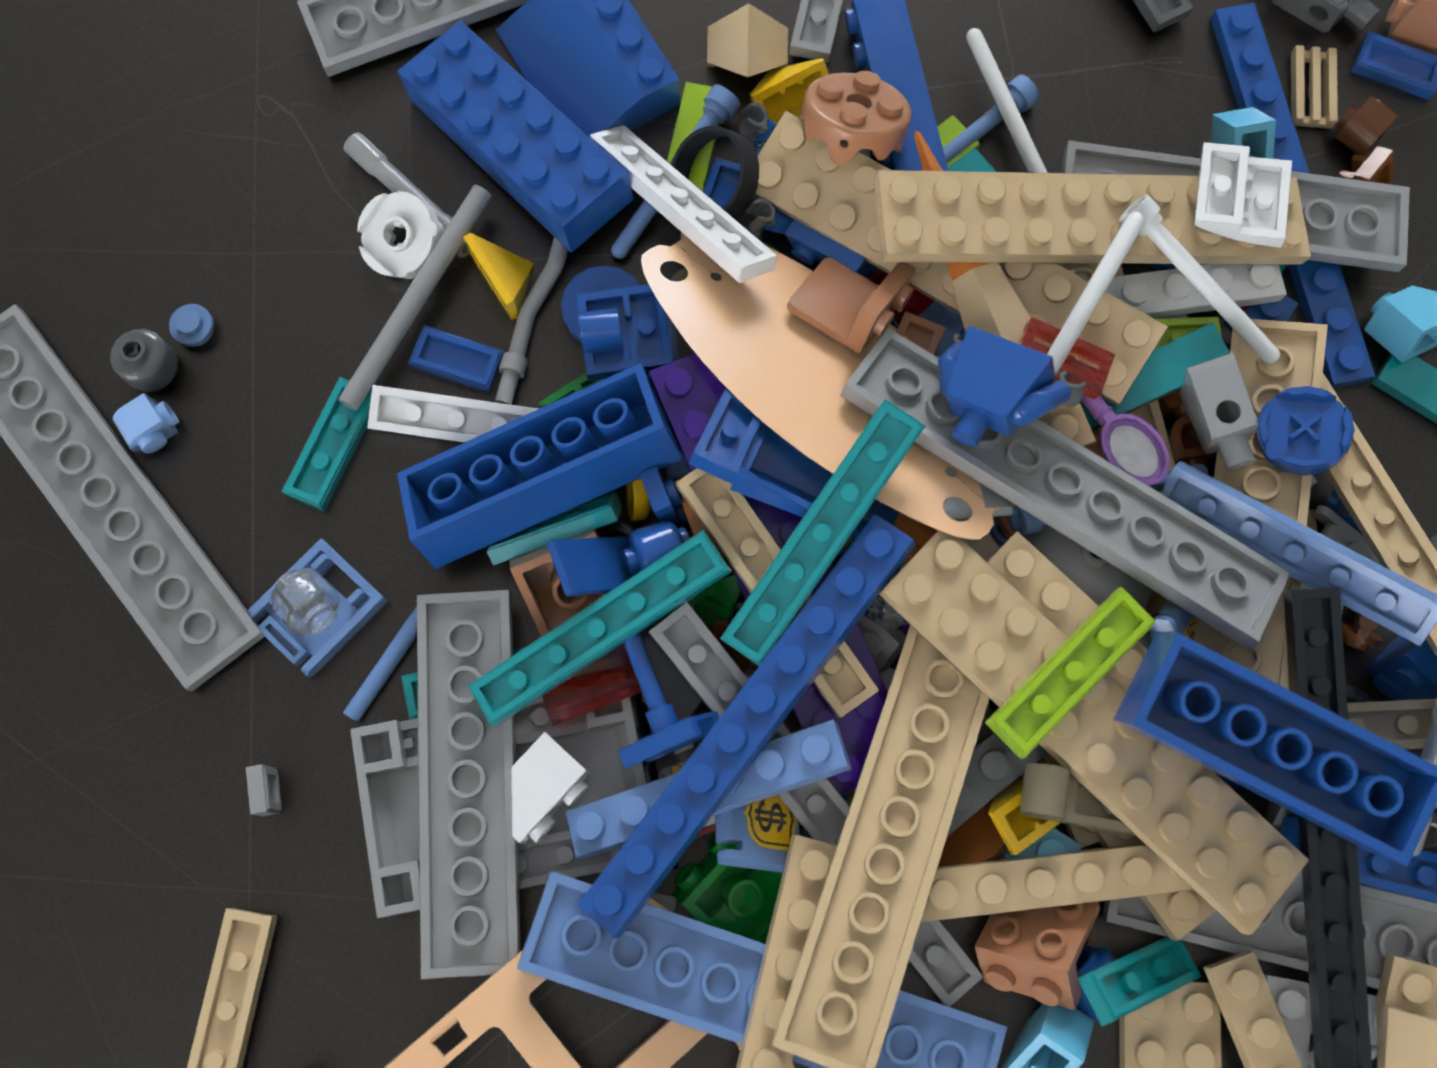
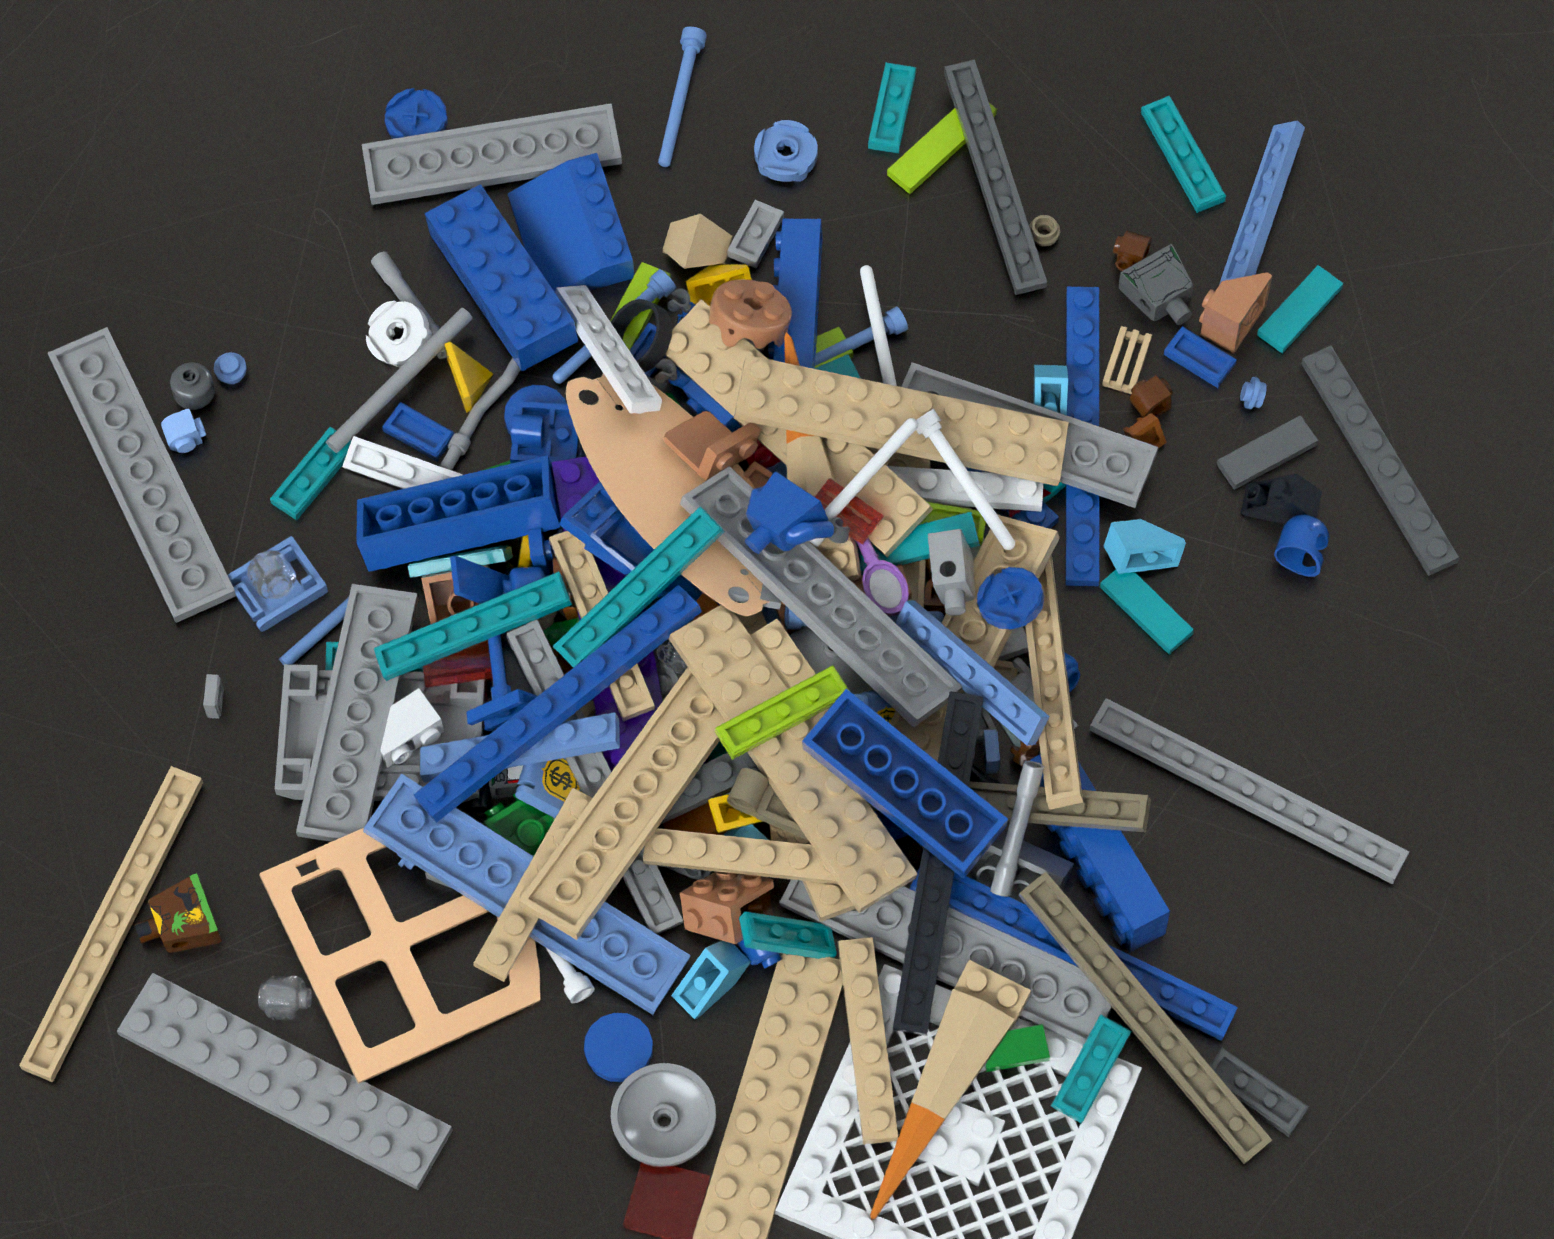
camera: 15 degrees right, 10 degrees down
white slope [1194,142,1292,248] -> none

